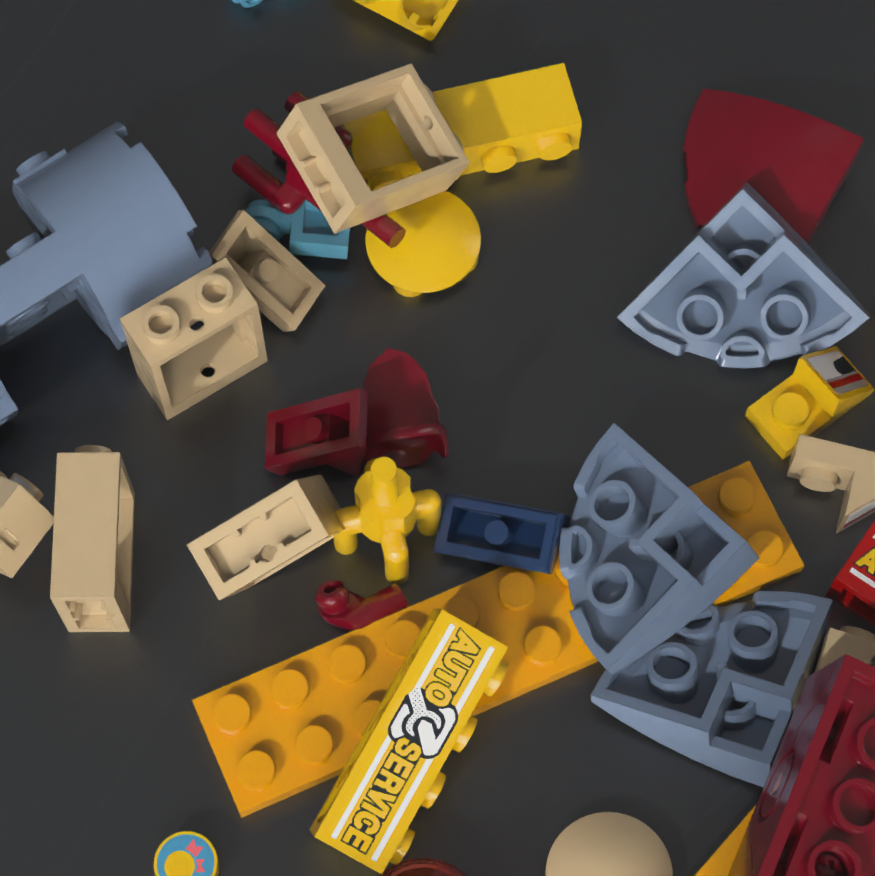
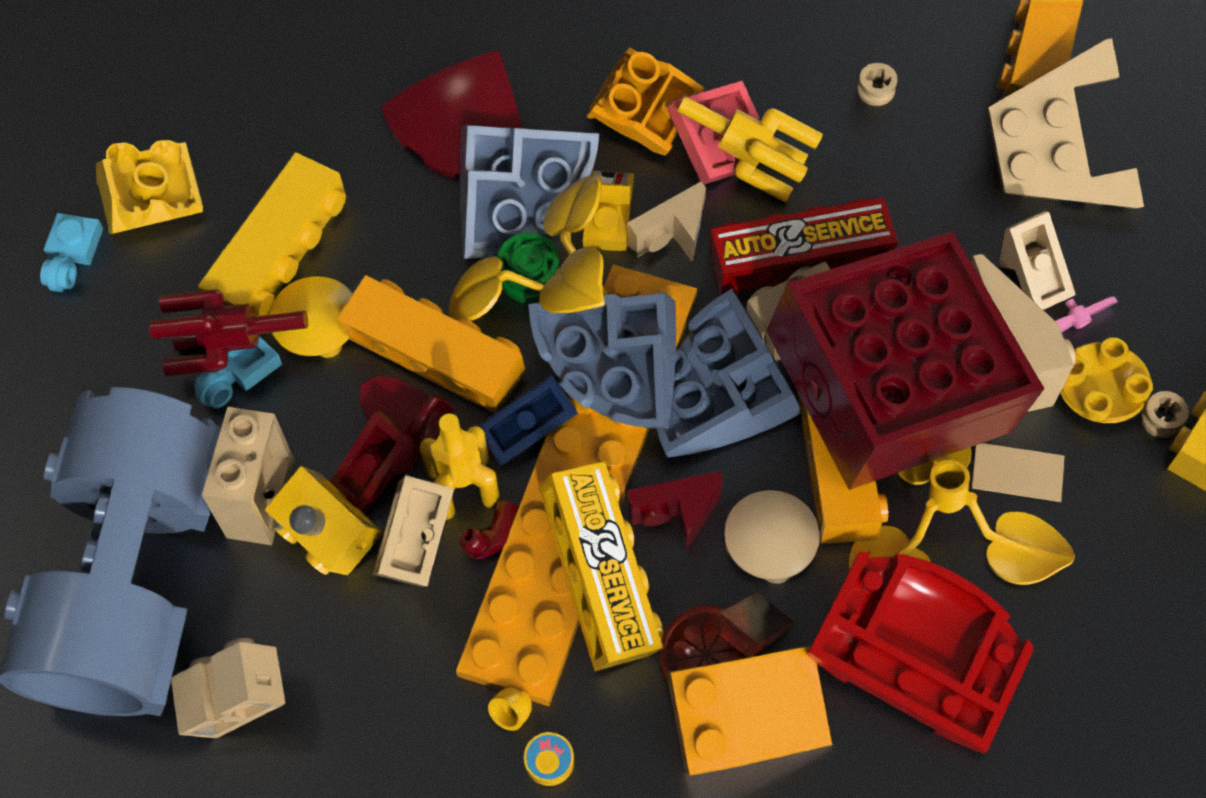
camera: 45 degrees left, 5 degrees down
tan window [50,445,135,632] -> none
tan slope [209,210,325,332] -> none
tan window [276,63,470,234] -> none
none -> yellow piece [264,466,384,576]
none -> light orange brick [337,275,526,414]
none -> yellow plant [448,173,608,321]
none -> yellow hinge [488,686,532,731]
none -> green wheel [498,232,560,303]
none -> dark red slope [627,471,723,548]

